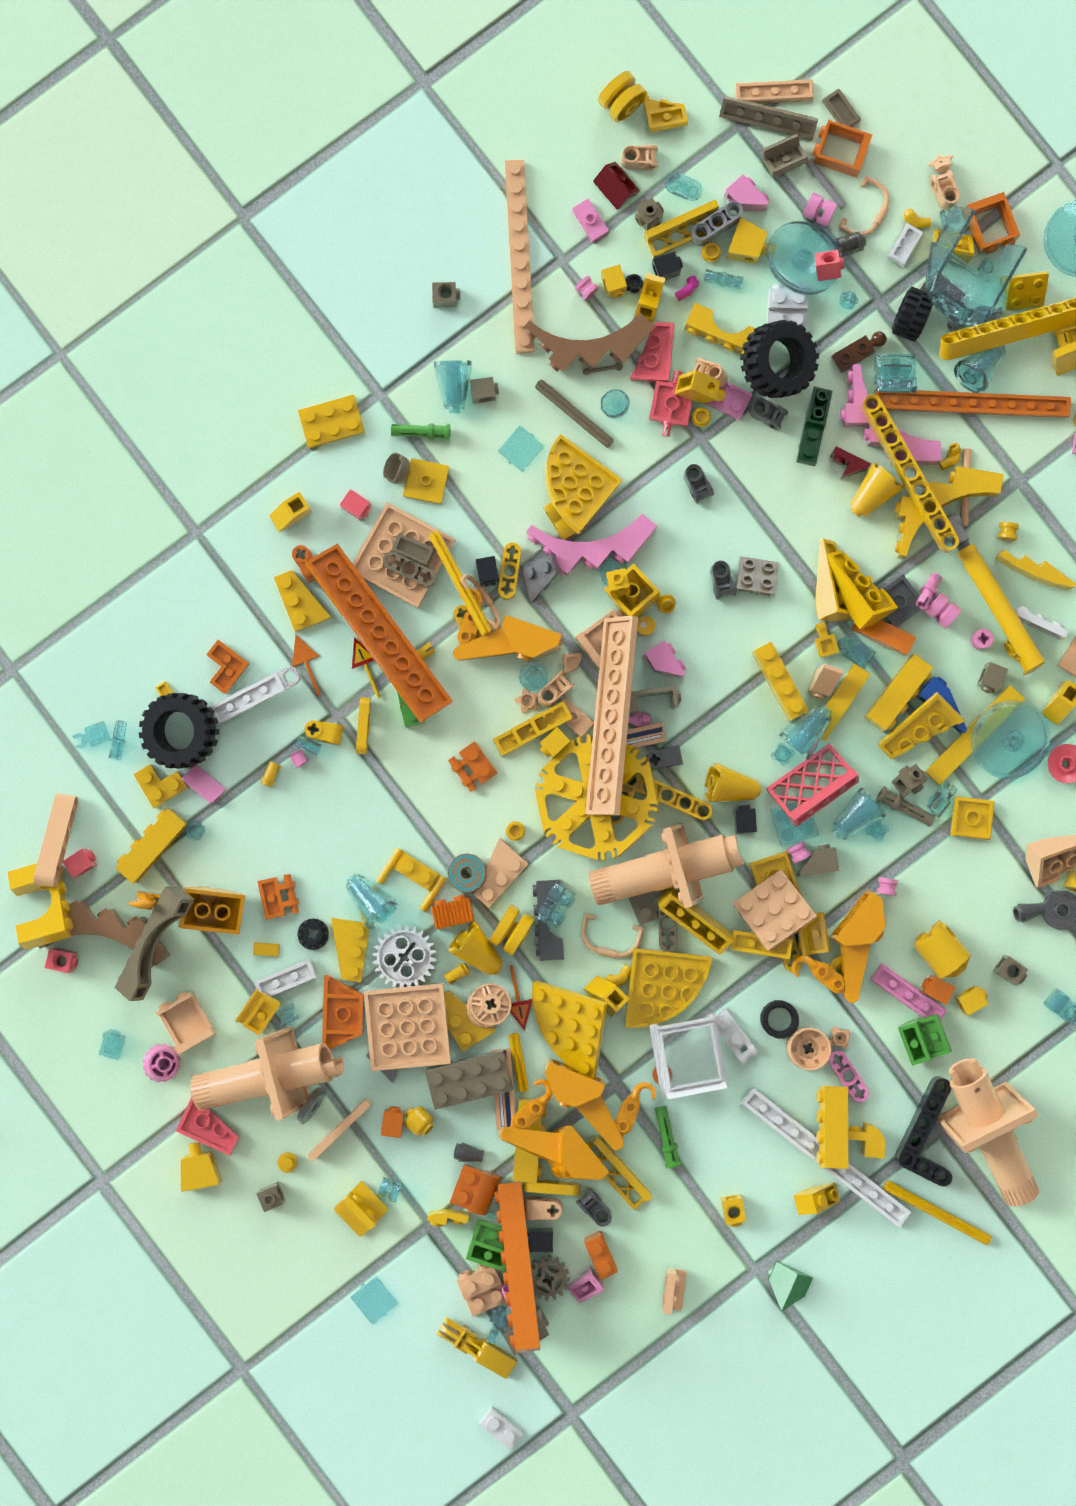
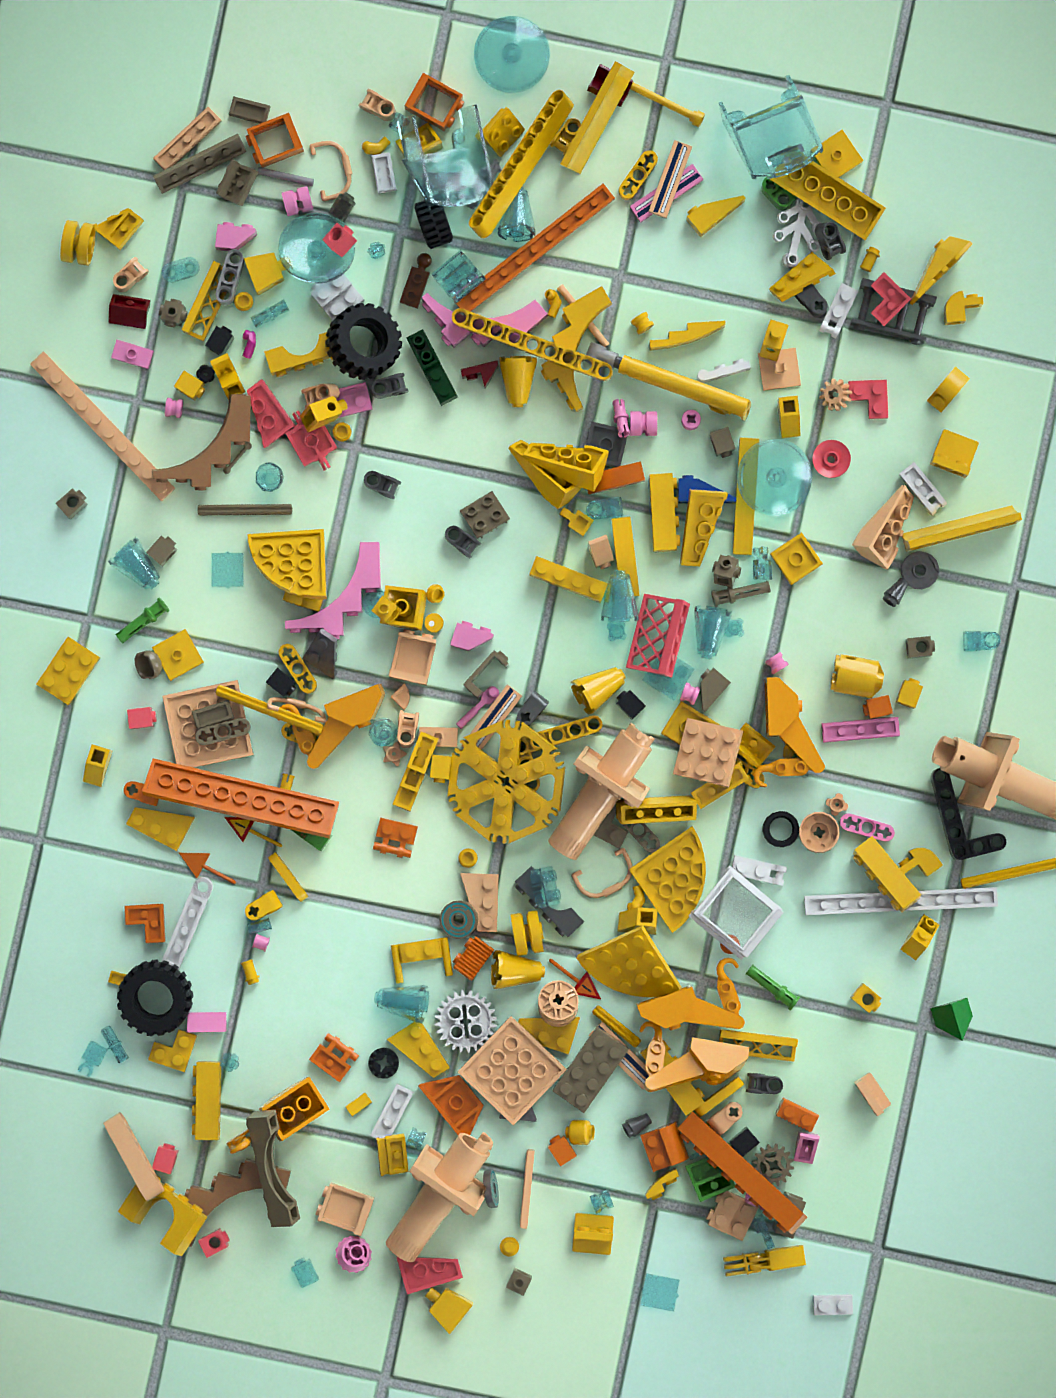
camera: 35 degrees left, 0 degrees up
yellow pin [444,962,471,985] -> none
light nougat plate [586,616,638,815] -> none
bright green brick [898,1013,952,1066] -> none
light nougat plate [928,155,953,172] -> none

